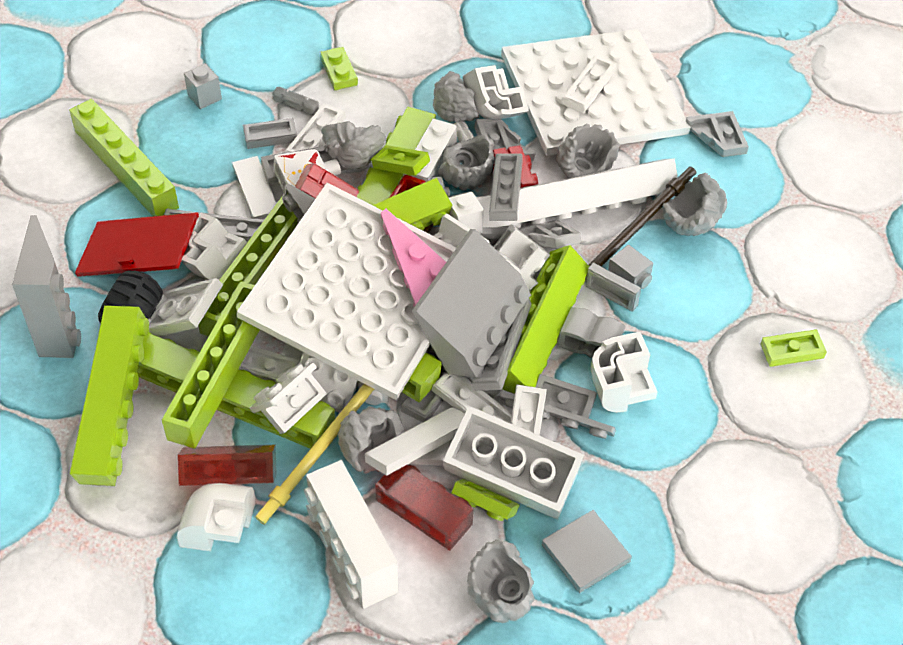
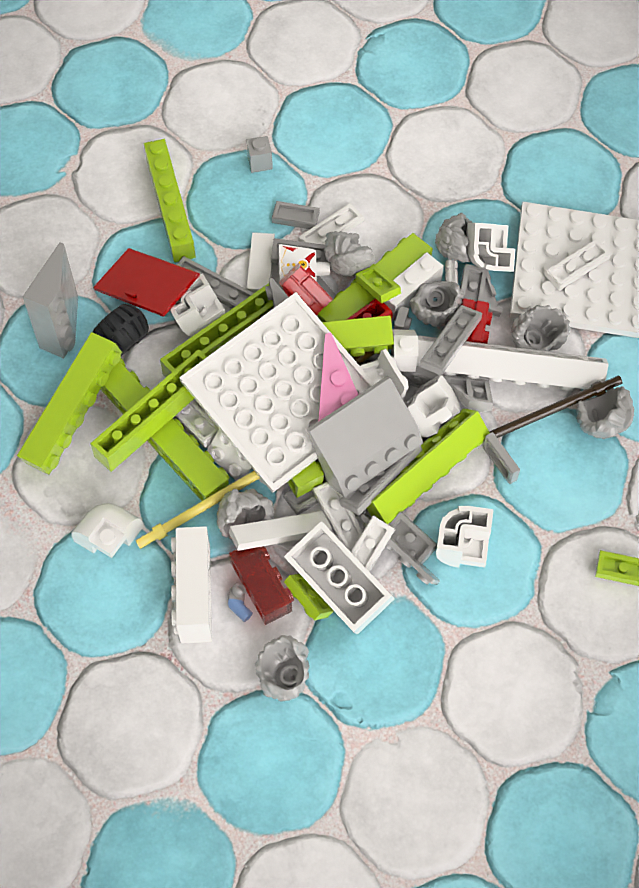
camera: 25 degrees right, 10 degrees up
white tile [149,278,223,337] -> none
clear red brick [177,445,277,486] -> none
white bracket [249,362,327,434] -> none
light grey axle [272,86,319,115] -> none
lime plate [320,47,358,91] -> none
light grey tile [542,510,632,593] -> none
light grey brick [558,307,625,358] -> none
brick [608,244,653,289] -> none
none -> arm [228,583,253,622]

